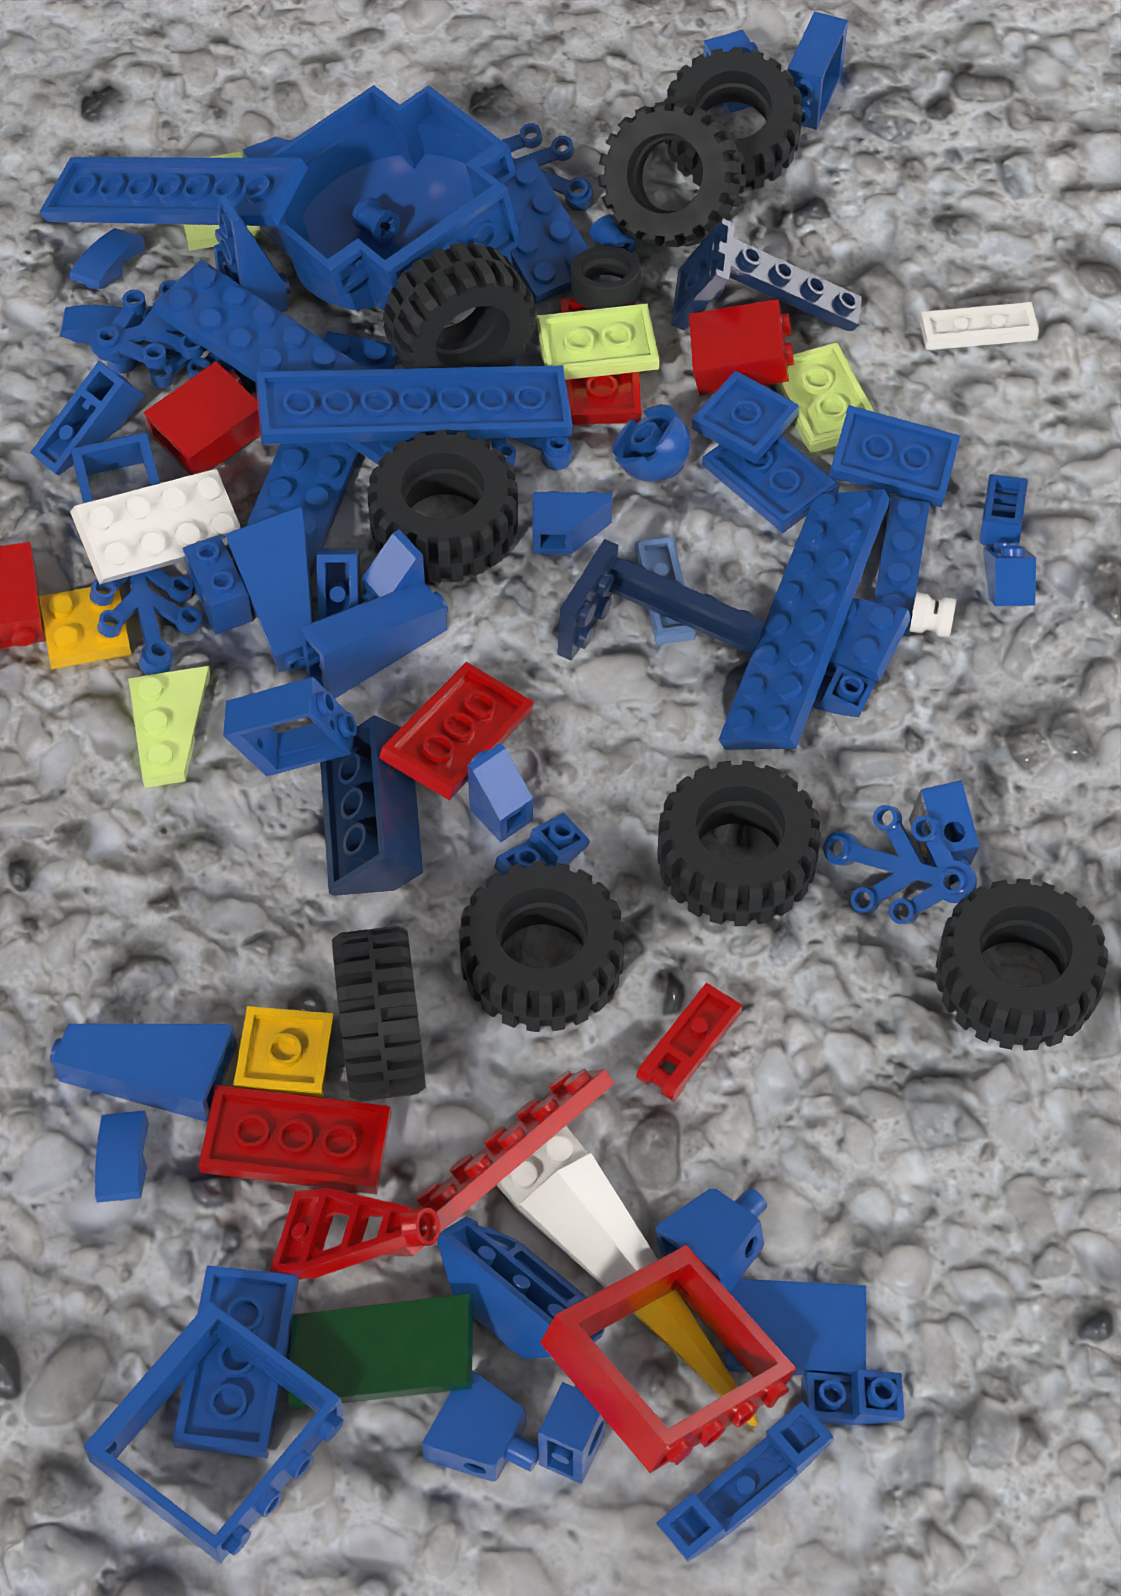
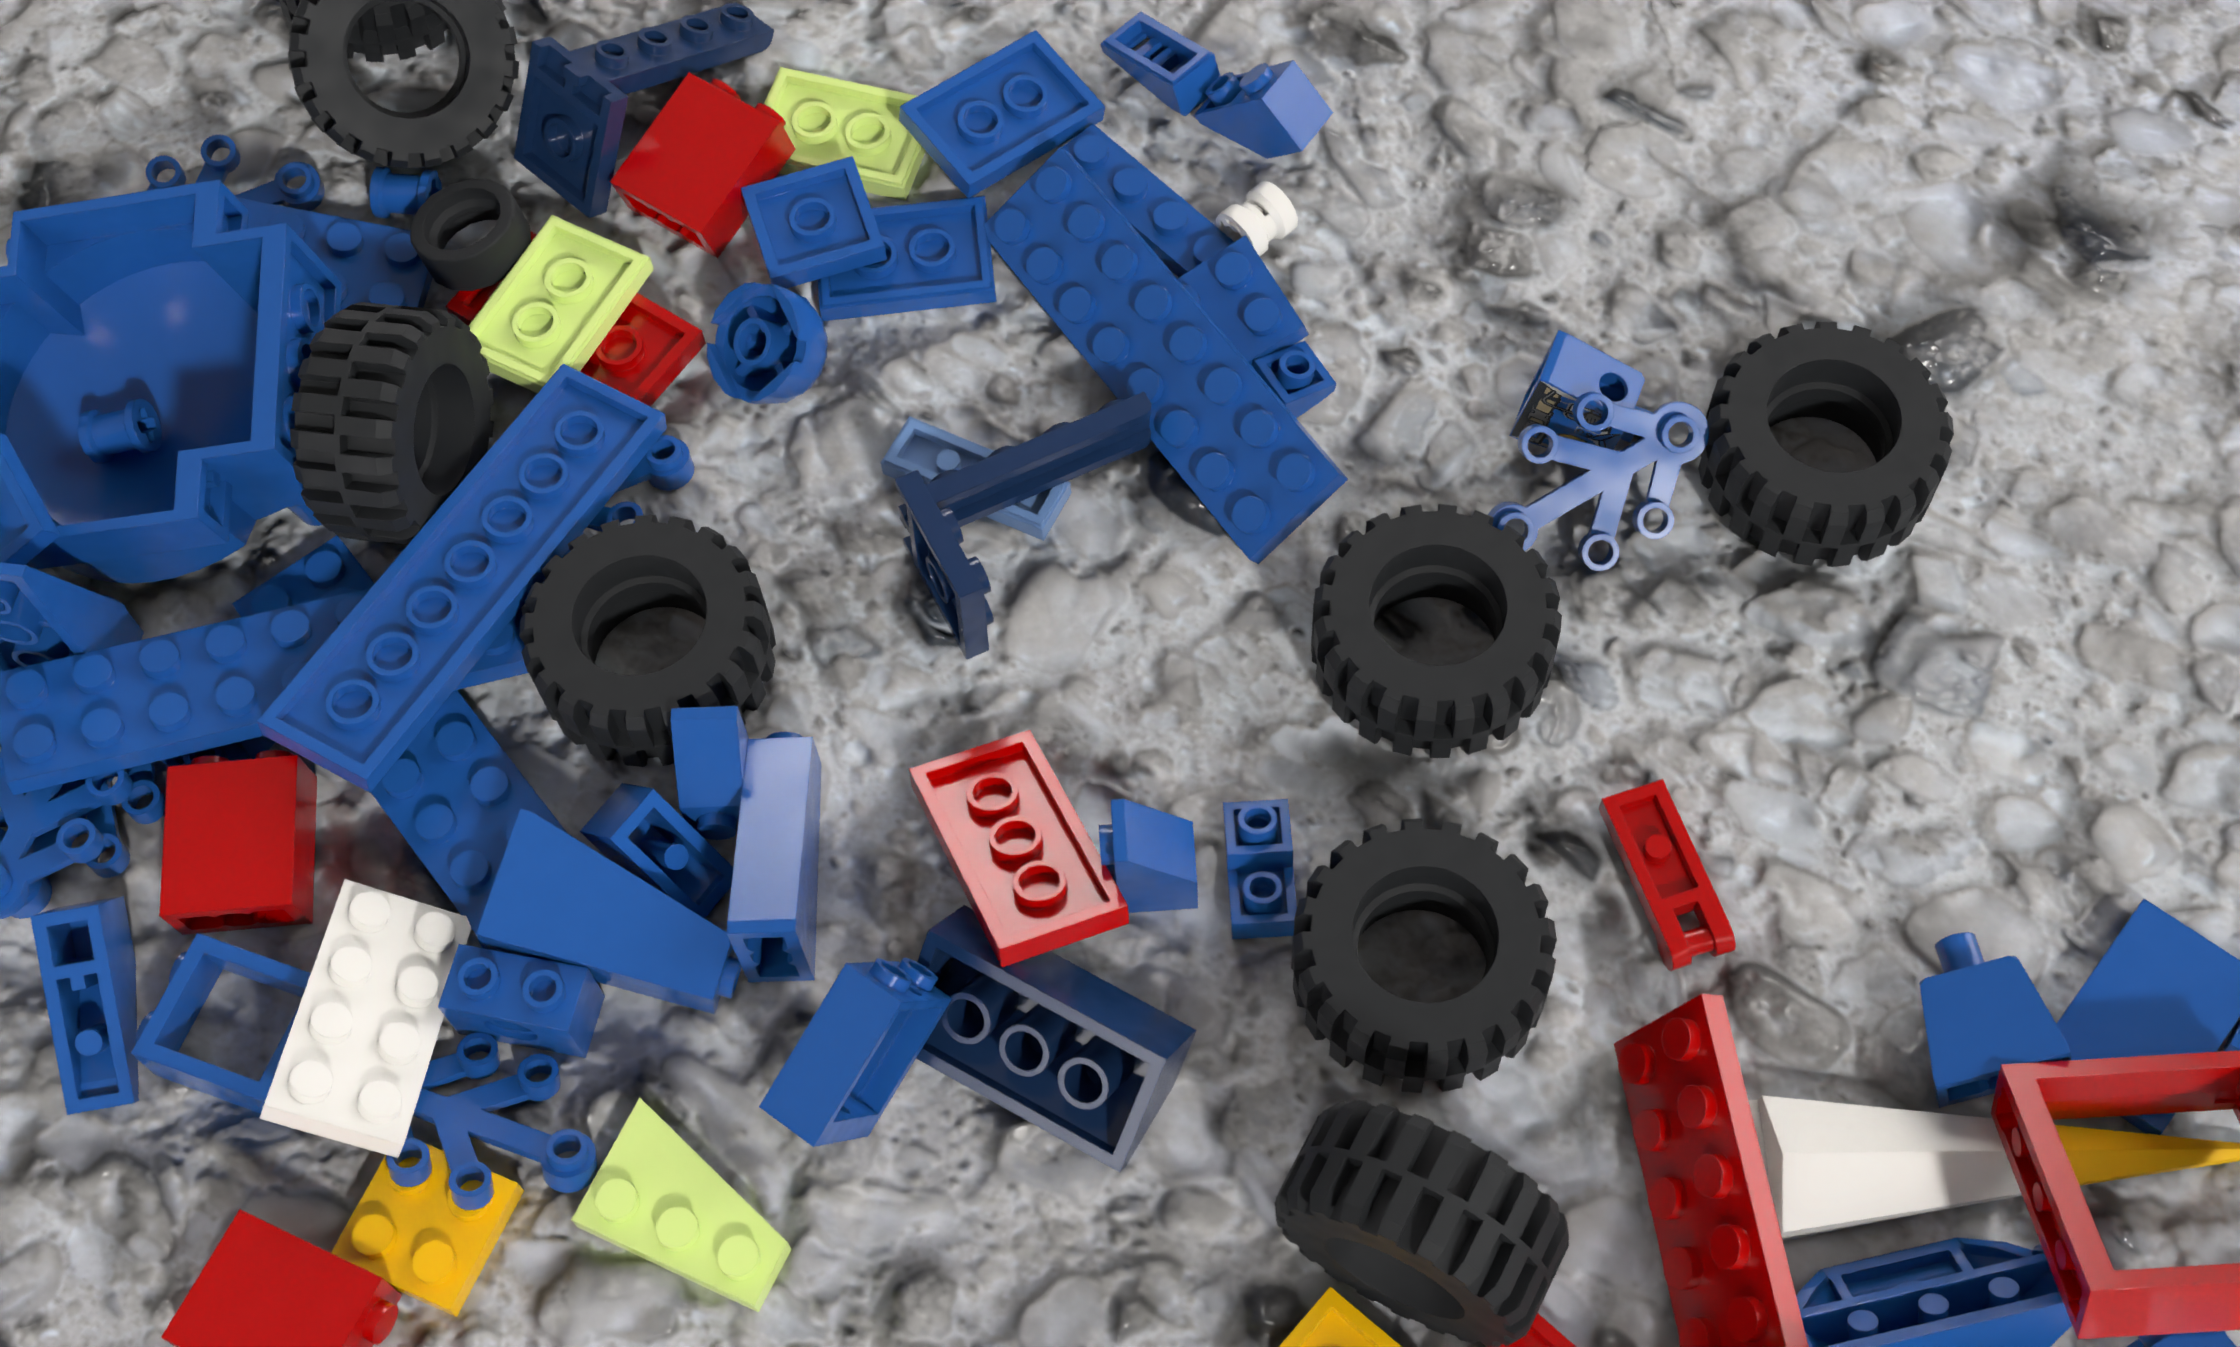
camera: 50 degrees left, 5 degrees up
blue slope [532,491,612,554] -> none

